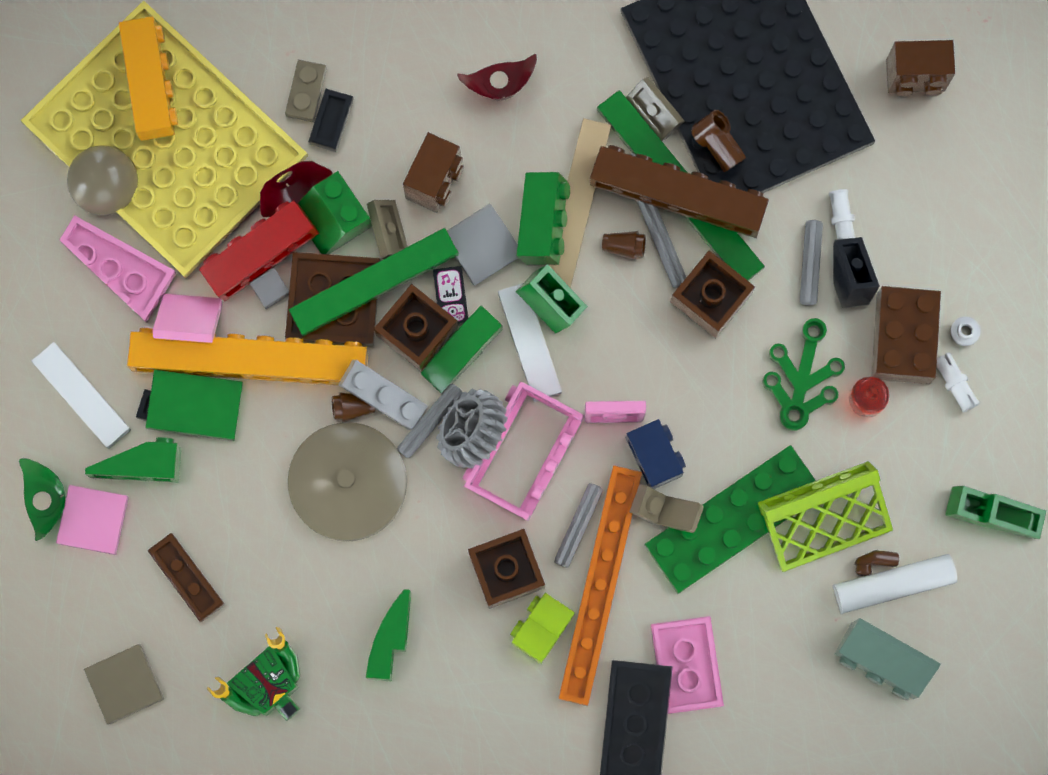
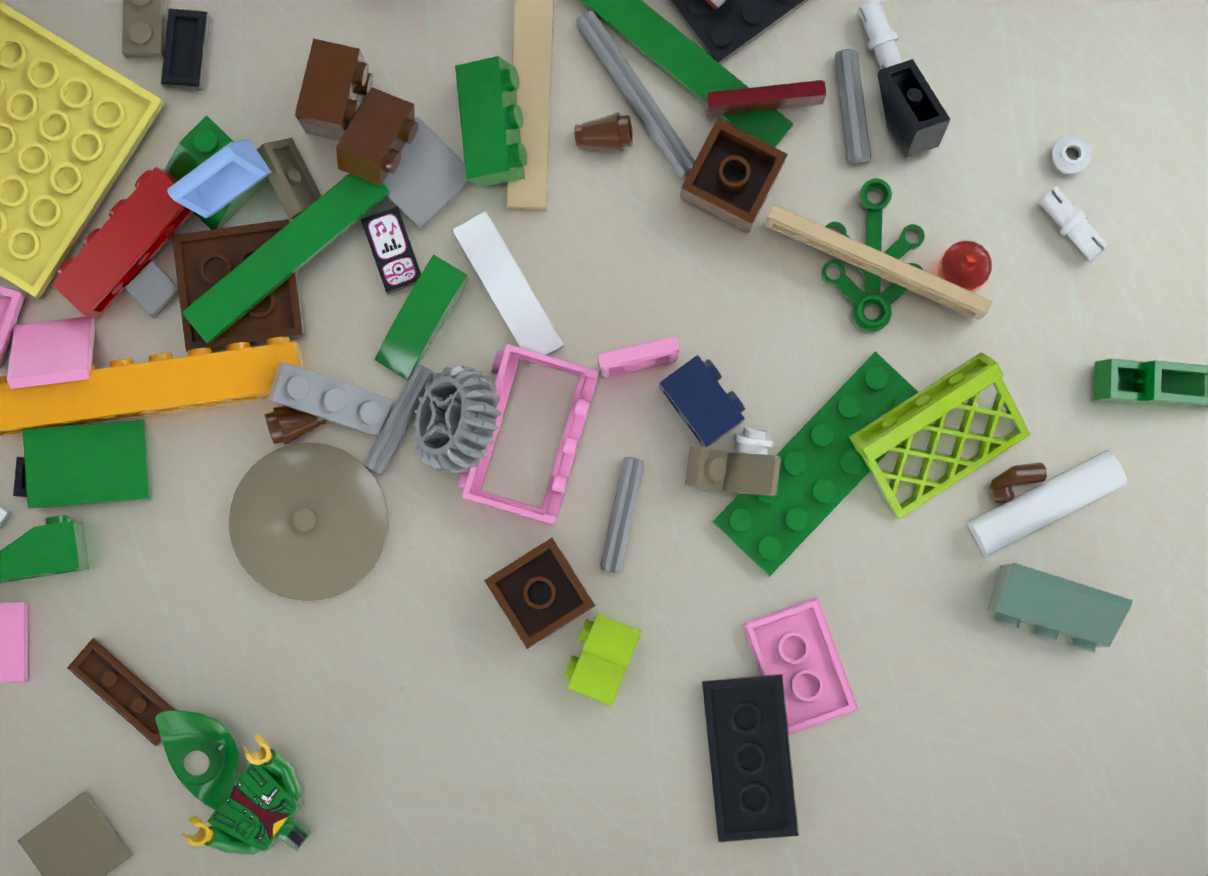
camera: 10 degrees left, 5 degrees up
dark red piece [260,161,333,217] -> none
green slope [366,589,411,681] -> none
reddish brown brick [374,283,458,372] -> none
green brick [515,264,588,334] -> none
orange plate [559,465,642,706] -> none
reddish brown brick [590,145,769,239] -> none
reddish brown brick [871,286,941,384] -> none
none -> green piece [155,710,239,811]
none -> light blue tile [167,139,272,218]
none -> reddish brown brick [336,87,418,186]
none -> dark red tile [705,80,826,117]
none -> white plate [734,427,774,455]
none -> tan tile [765,204,992,320]

